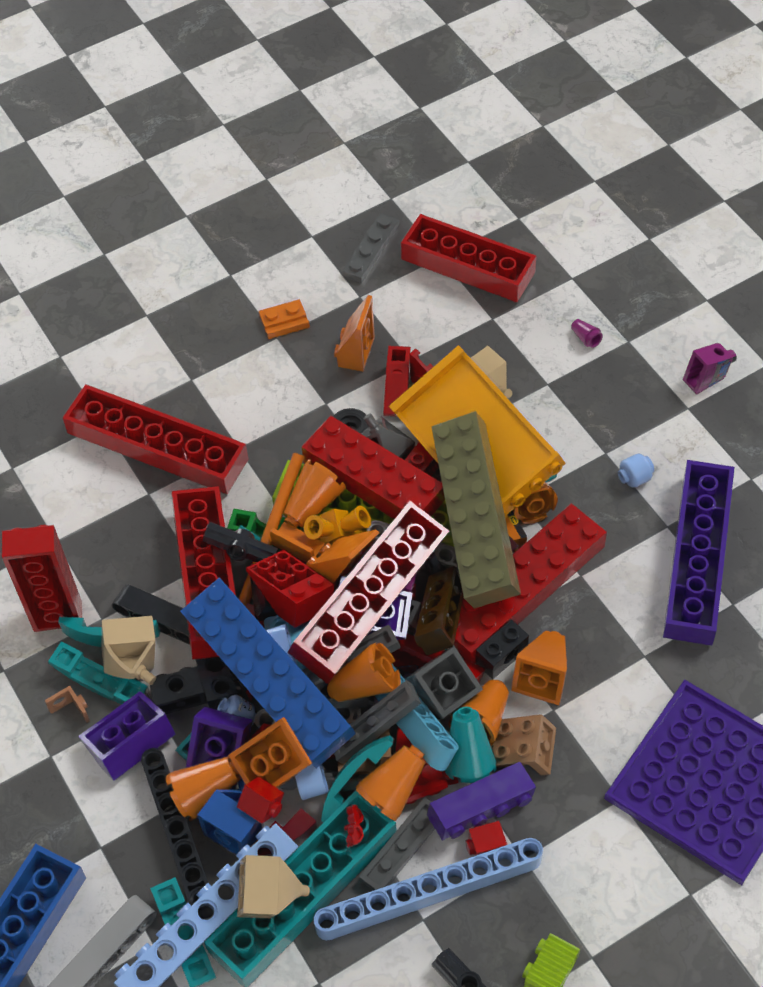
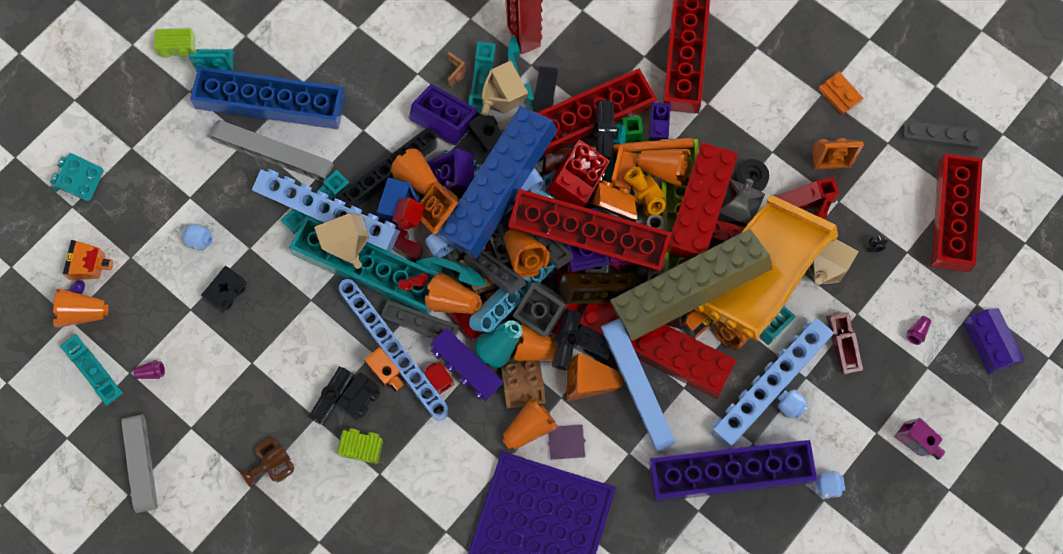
camera: 70 degrees right, 15 degrees up
none -> black brick [336,372,381,420]
none -> orange torso [364,347,404,392]
none -> orange cone [502,396,559,450]
none -> clear purple piece [547,425,586,460]
none -> black piece [552,309,581,371]
none -> light blue beam [601,318,675,452]
none -> dark purple slope [649,103,671,141]
none -> light blue brick [711,318,834,449]
none -> light blue head [815,471,846,499]
none -> dark red slope [826,312,863,374]
none -> black plate [867,235,888,253]
none -> dark purple slope [963,308,1025,375]

